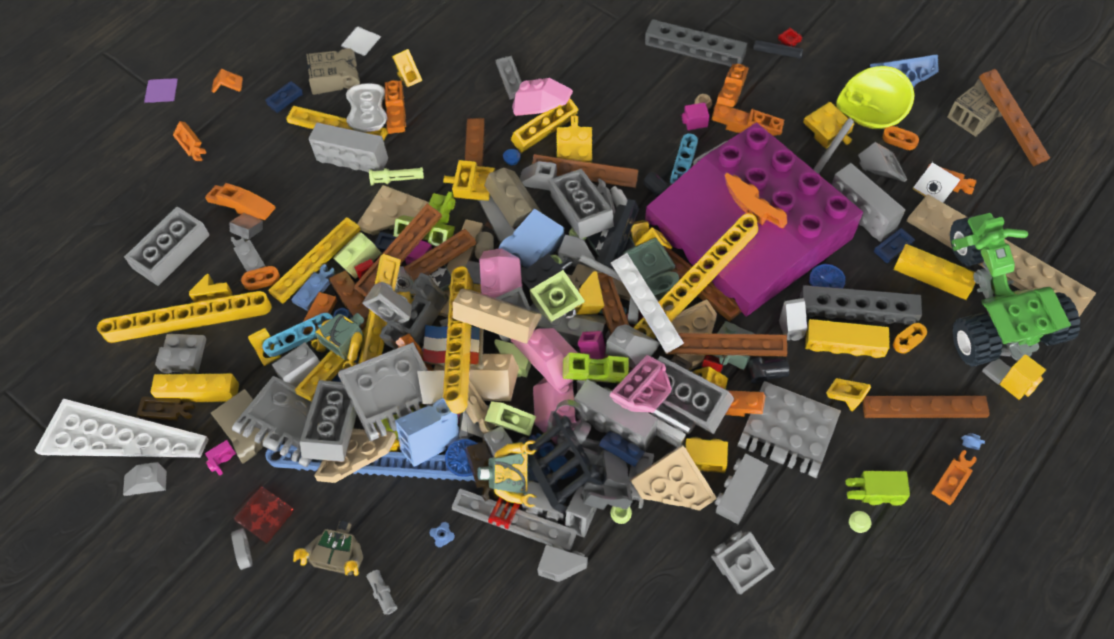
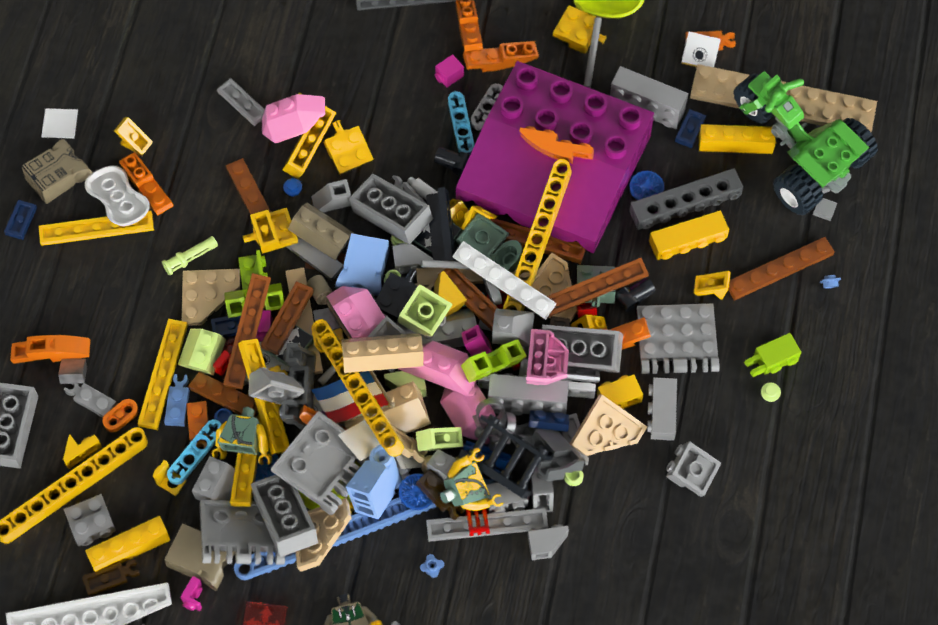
camera: 30 degrees left, 5 degrees up
light grey brick [309,123,388,173] -> none
dark orange plate [533,154,639,188] -> none
tan plate [695,94,712,109] -> none
slope [779,298,807,341] -> none
light grey slope [858,142,908,182] -> none
orange plate [882,126,919,150] -> none
light orange beam [893,323,927,353] -> none
orange plate [932,450,976,505] -> none
yellow brick [1000,354,1046,400] -> none

